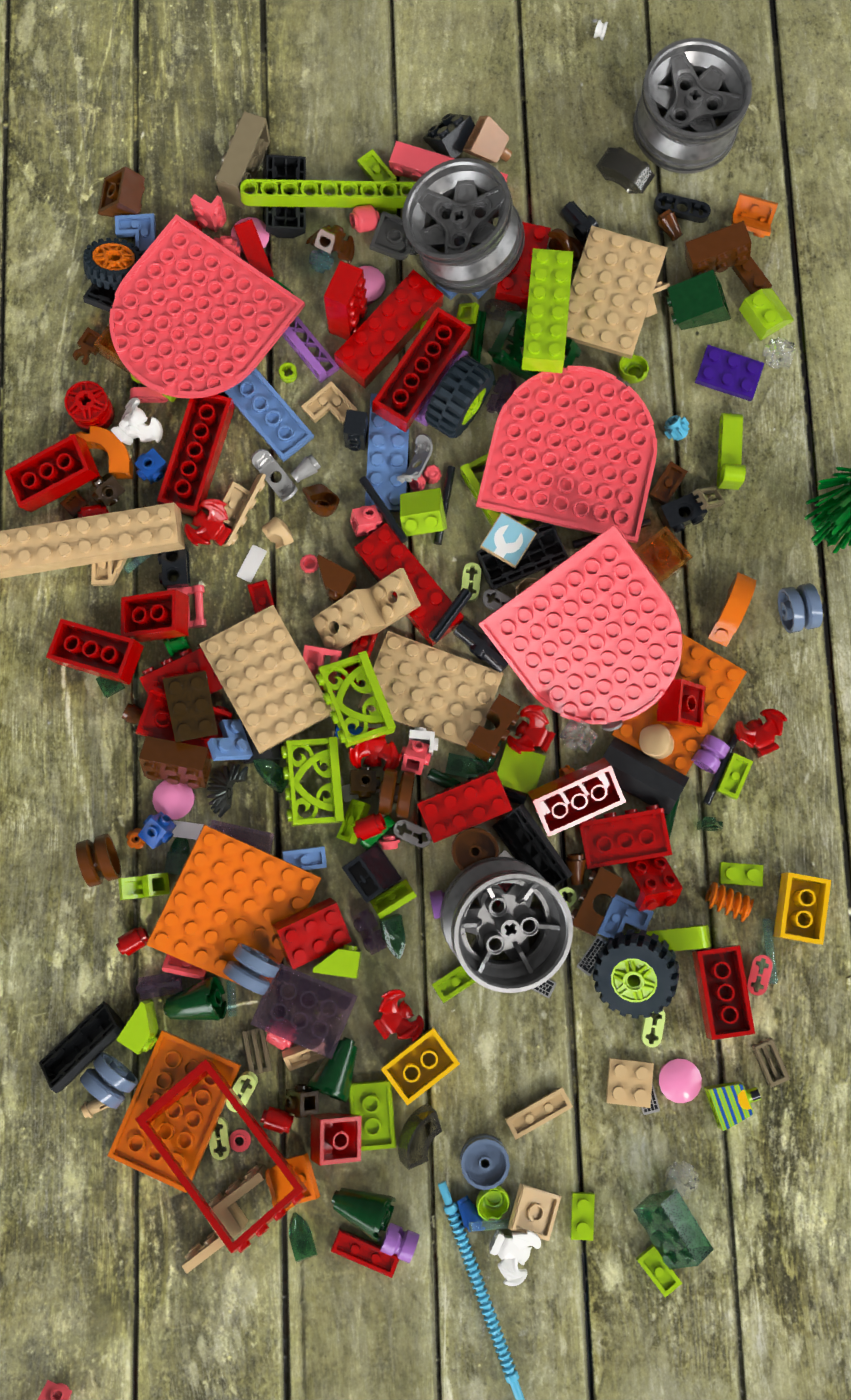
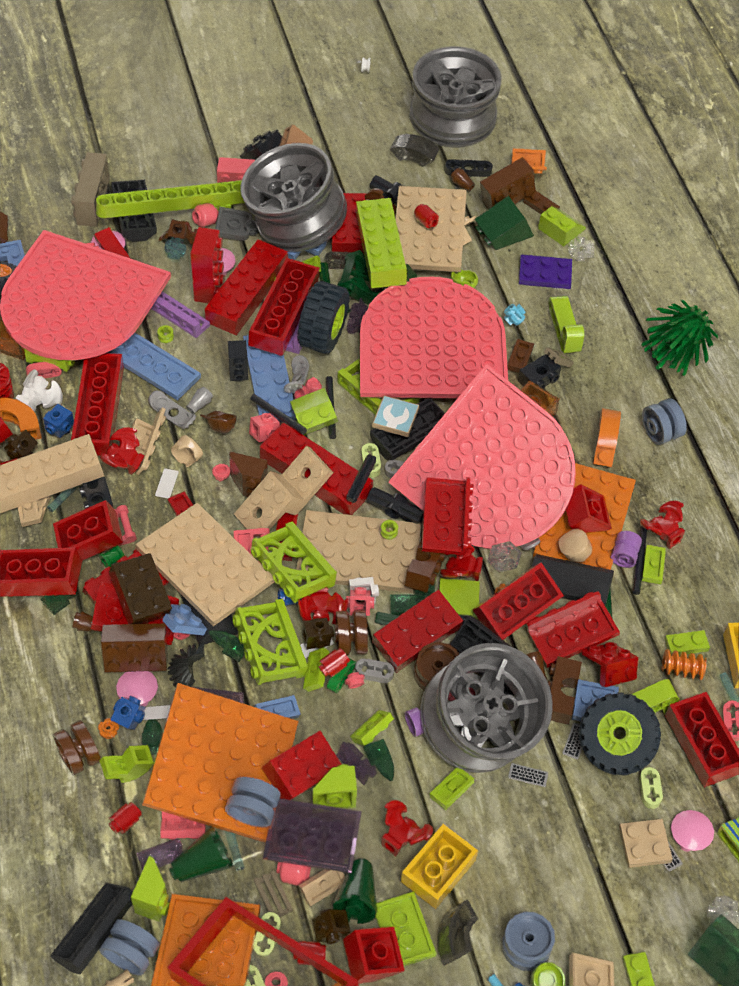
camera: 15 degrees left, 25 degrees down
coral bracket [190,194,227,232] -> none
tan plate [301,381,358,425] -> none
black slope [342,844,402,904] -> none
lime plate [357,149,396,181] -> none
tan plate [505,1086,573,1139] -> none
clear green plate [697,817,723,831] -> none
none -> lime bush [381,520,398,540]
none -> red brick [414,204,439,228]
none -> red bracket [422,477,474,556]

